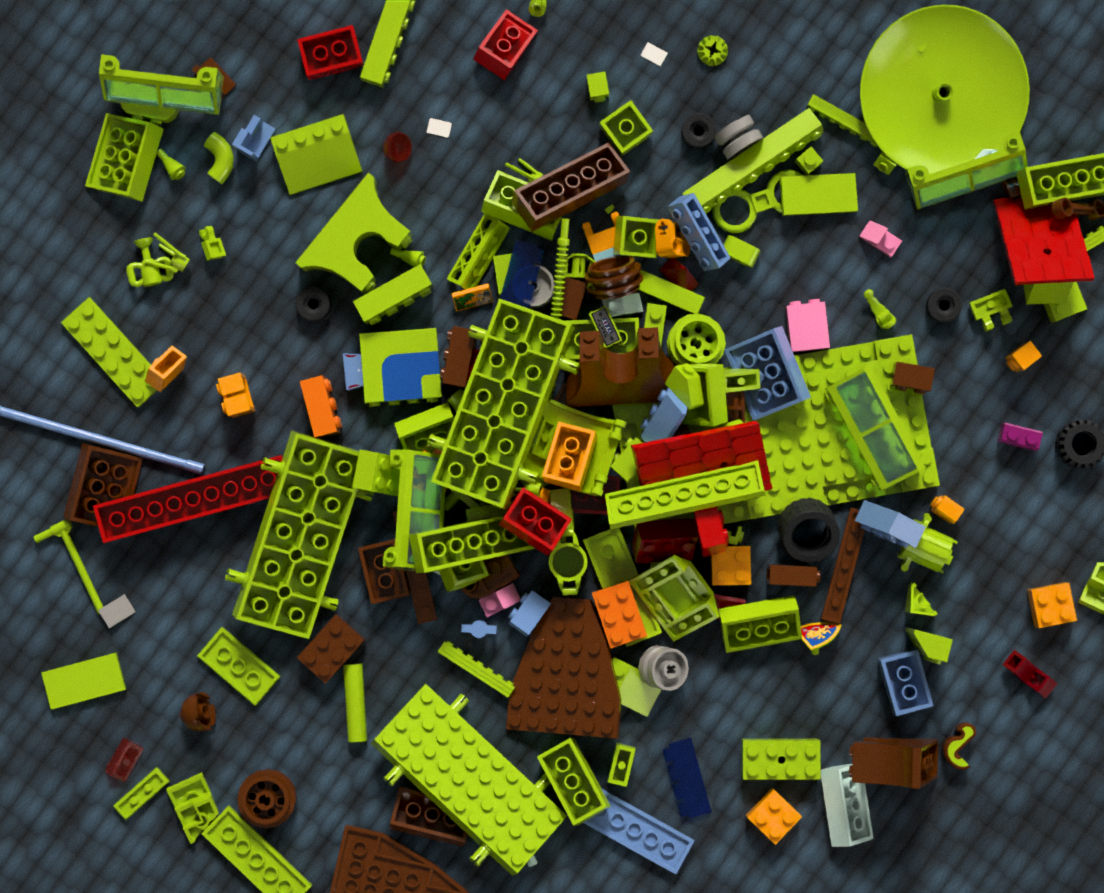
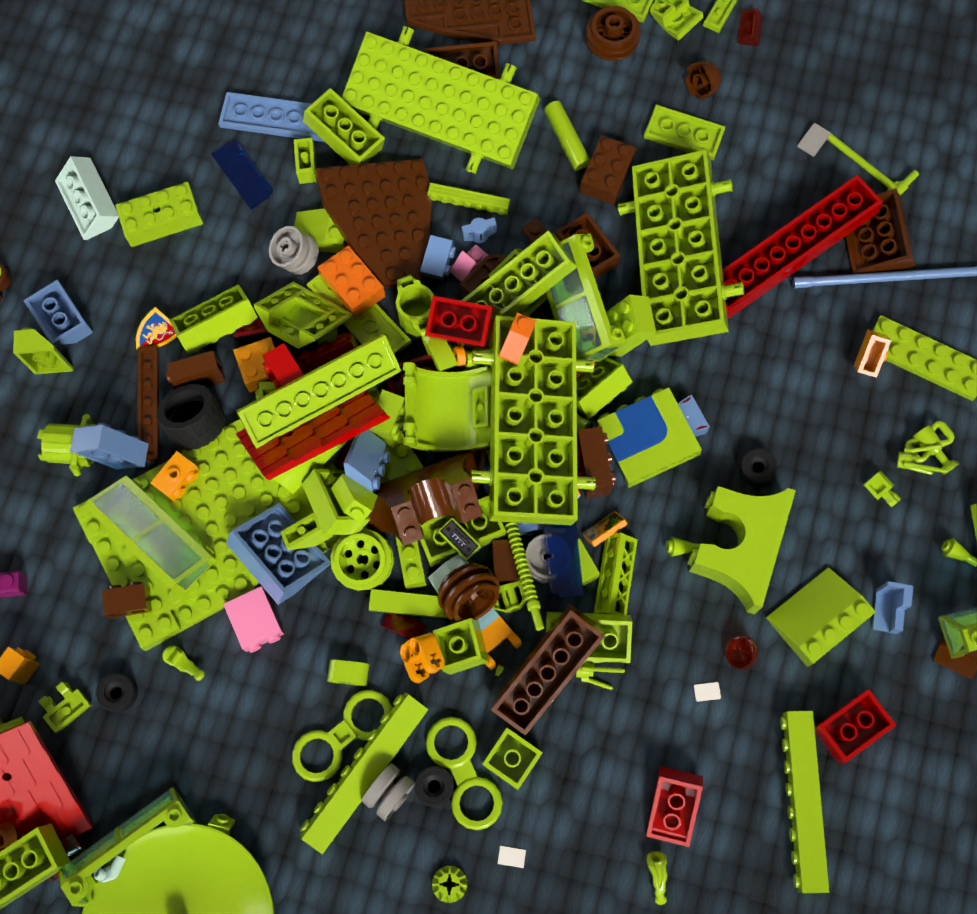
camera: 160 degrees right, 15 degrees down
lime tile [41,652,126,710] -> none
lime cylinder [204,132,234,185] -> none
light orange piece [216,373,255,418] -> none
orange brick [300,375,342,439] -> none
lime brick [353,264,434,326] -> none
light orange brick [542,422,598,492] -> none
lime brick [586,72,609,102] -> none
medium blue brick [667,193,730,271] -> none
reddish brown hips [725,391,745,424] -> none
light orange brick [746,788,802,845] -> none
lime tile [780,173,858,216] -> none
lime brick [794,147,823,176] -> none
lime piece [807,94,877,147] -> none
reddish brown piece [849,737,939,789] -> none
bright pink slope [859,221,902,258] -> none
lime slope [905,583,937,616] -> none
light orange brick [930,495,964,524] -> none
none -> light orange brick [150,451,200,502]
none -> lime bar [426,717,503,830]
none -> slope [498,312,536,365]

